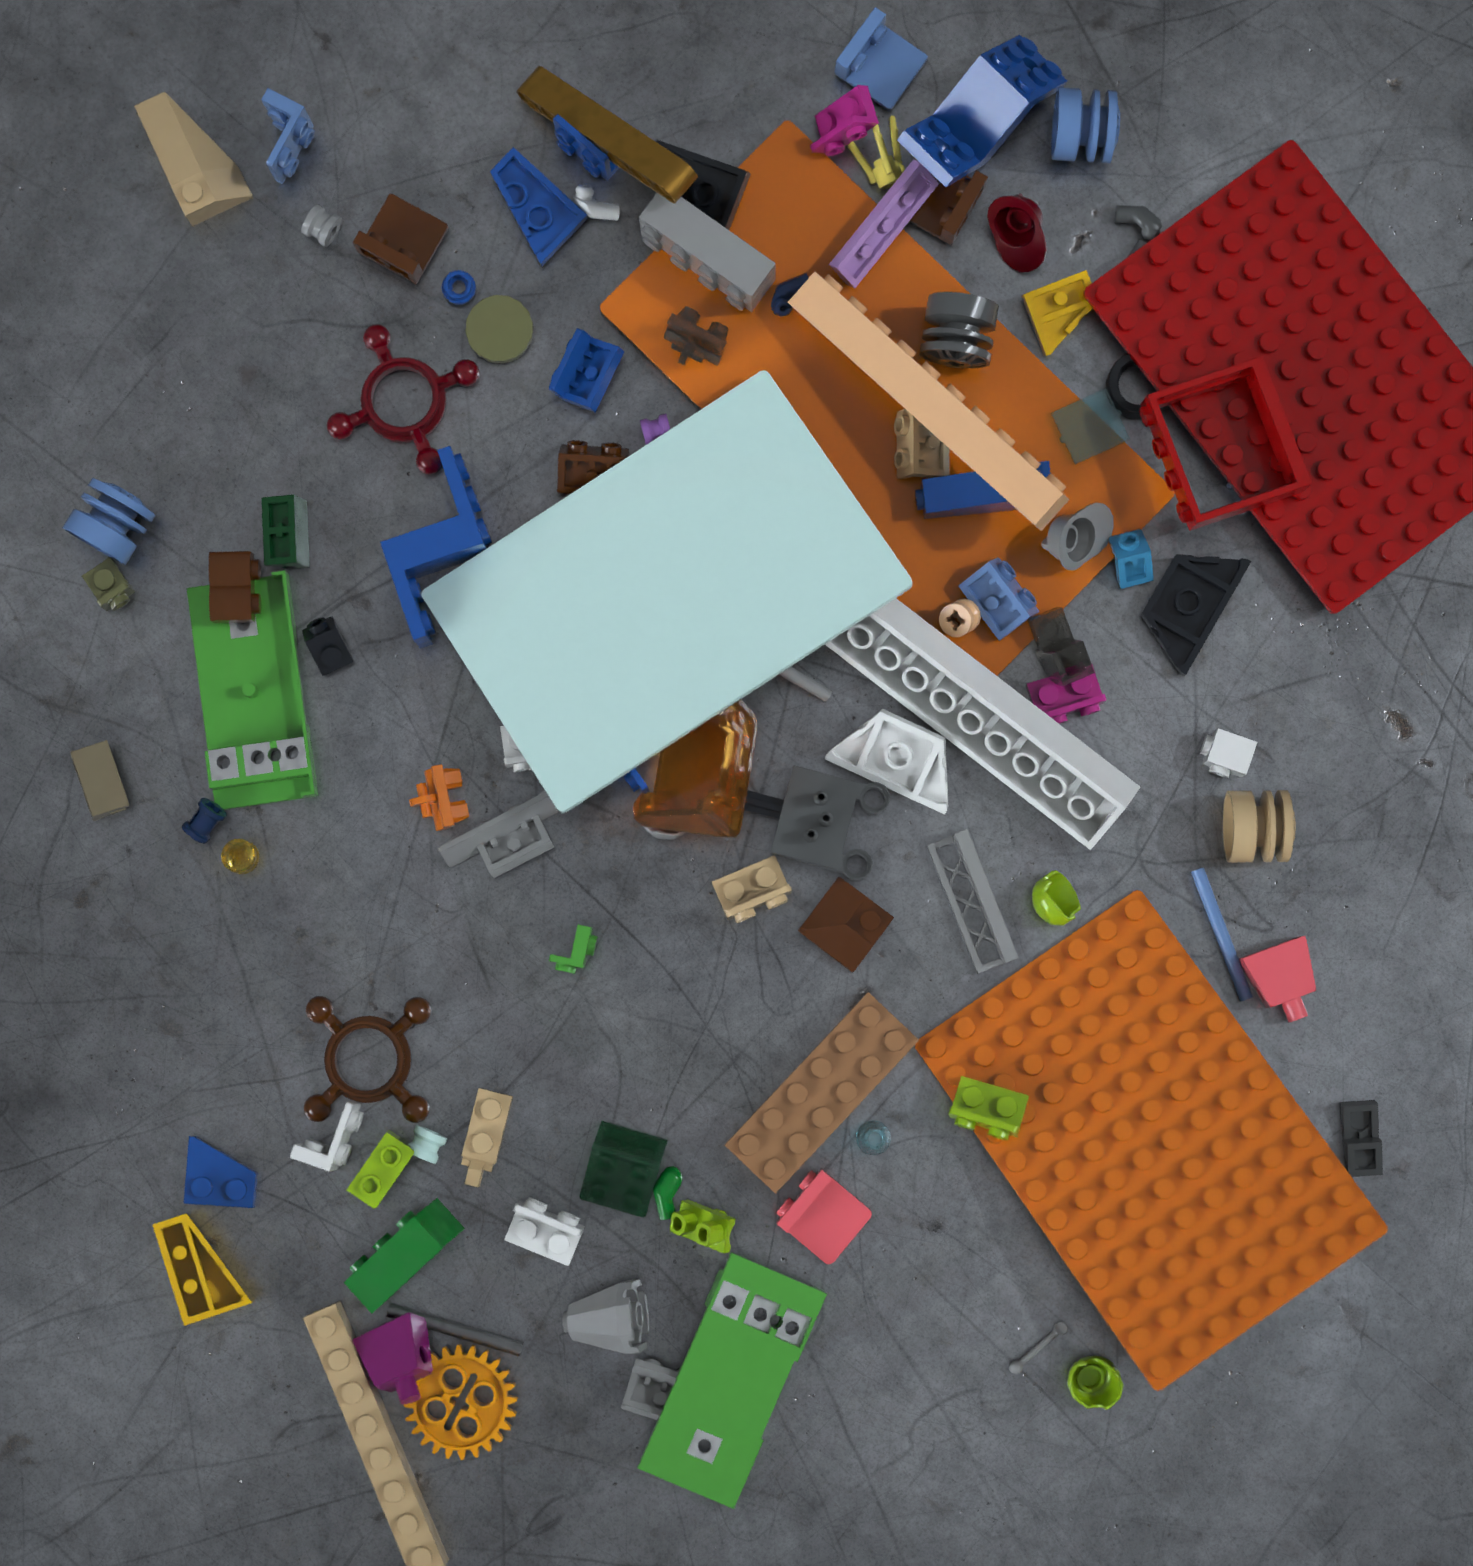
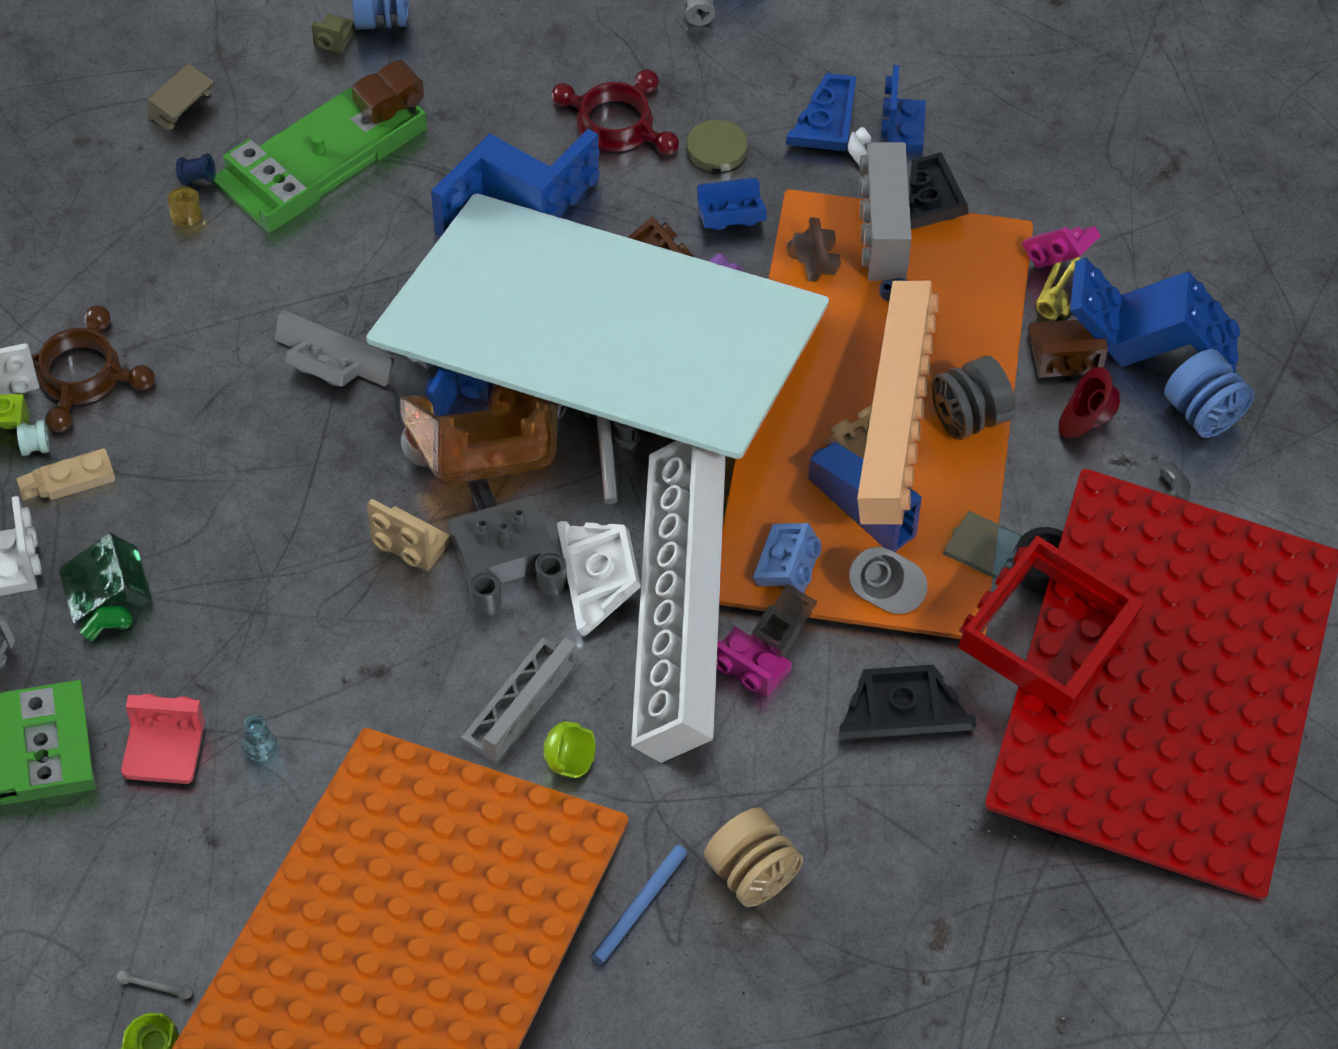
camera: 50 degrees right, 30 degrees down
dark green hinge [261,494,310,569] -> none
black bracket [302,616,354,676] -> none
reddish brown bracket [353,194,449,285] -> none
orange hips [409,764,469,831] -> none
blue plate [442,270,476,305] -> none
pearl gold beam [516,66,698,204] -> none
bright green bracket [549,924,598,974] -> none
lime hips [670,1199,735,1253] -> none
medium nougat brick [725,992,919,1194] -> none
reddish brown plate [798,876,894,973] -> none
lavender plate [829,159,939,288] -> none
medium blue bracket [835,7,928,111] -> none
light nougat wheel [939,599,981,637] -> none
lime bracket [949,1076,1029,1140] -> none
yellow wing [1021,270,1093,357] -> none
dark azure bracket [1109,529,1154,589] -> none
white brick [1200,728,1257,778] -> none
coral torso [1239,935,1316,1023] -> none

